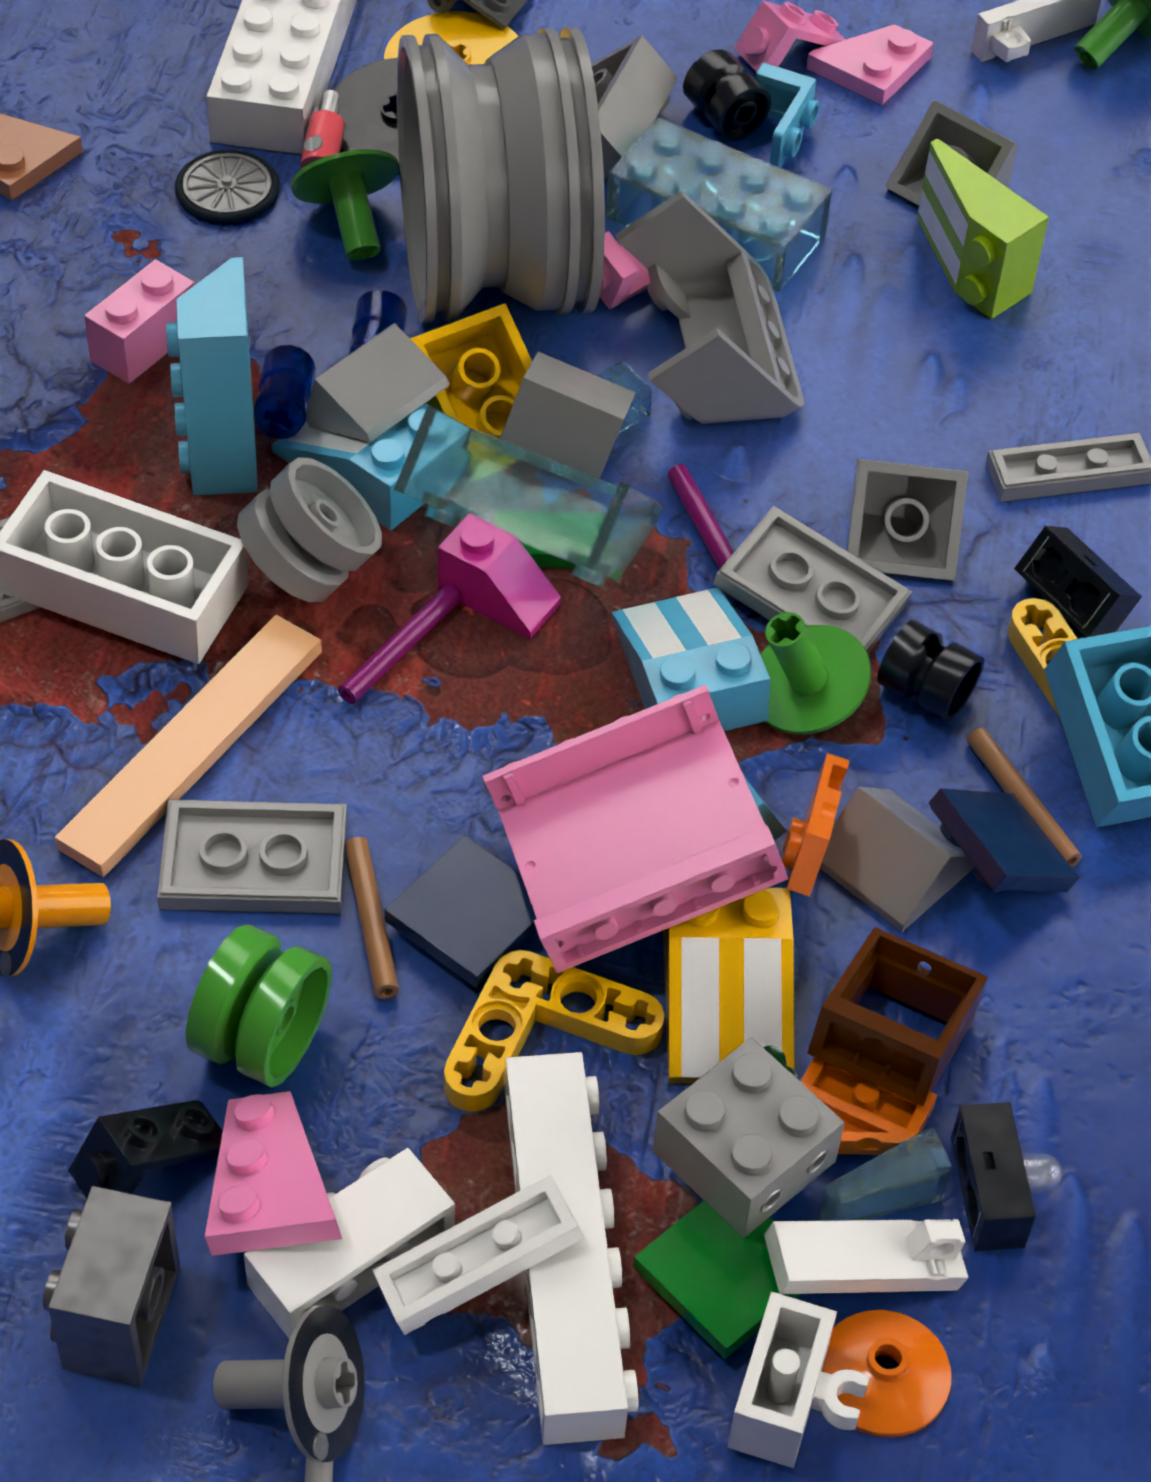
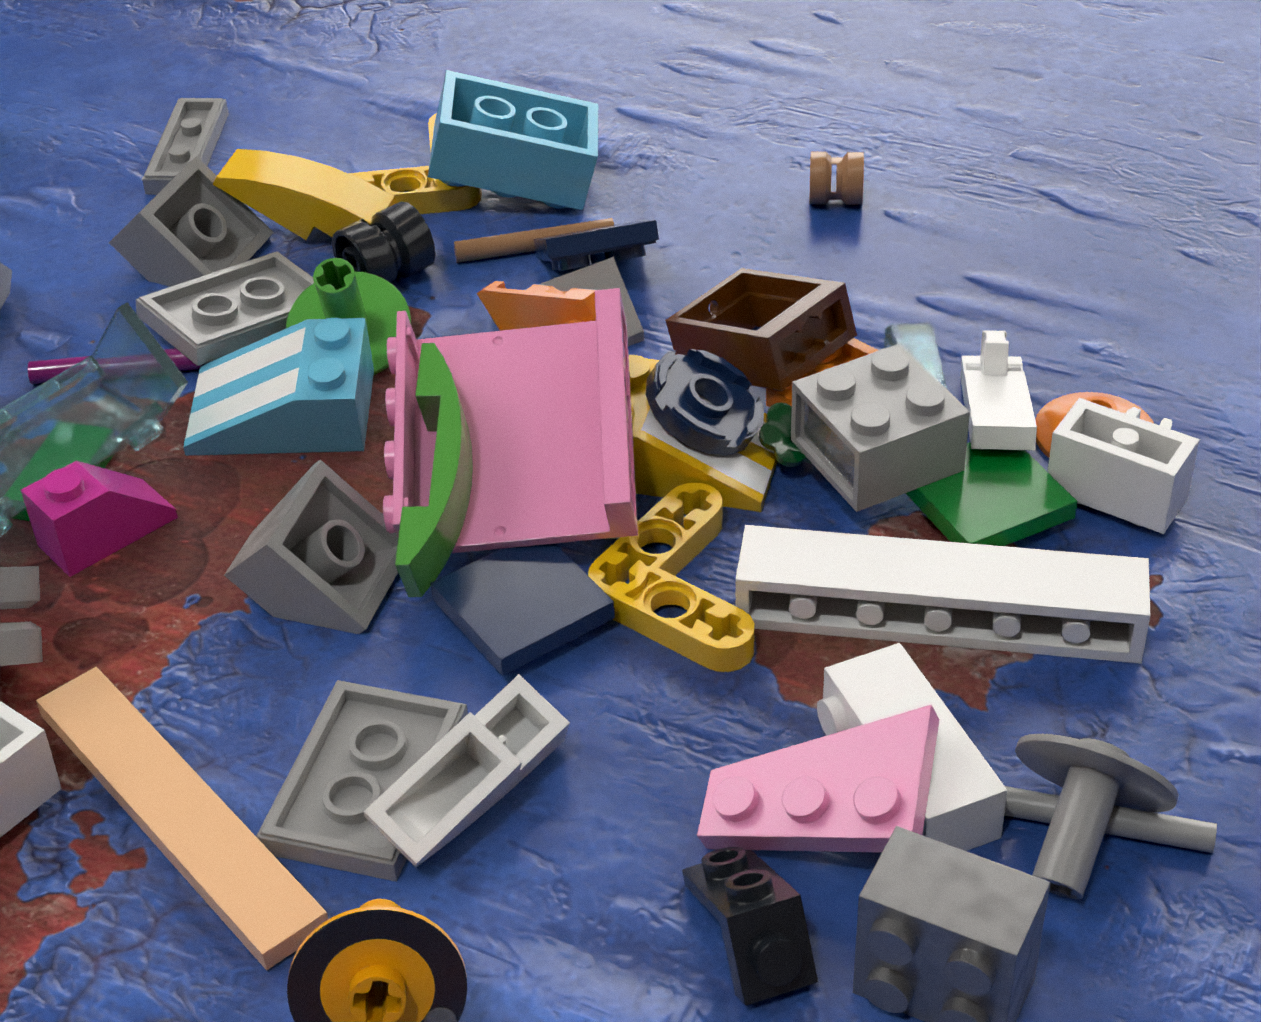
camera: 70 degrees left, 10 degrees down
bright green wheel [185,924,332,1088] -> none
magenta piece [338,584,462,704] -> none
medium nougat piece [345,837,399,999] -> none
white hinge [372,1175,584,1335] -> none
black piece [951,1102,1063,1251] -> none
black piece [1014,525,1142,637] -> none
none -> yellow slope [213,149,394,240]
none -> light grey slope [224,459,398,634]
none -> white slope [363,674,570,867]
none -> bright green slope [395,343,473,597]
none -> dark blue tile [645,349,764,455]

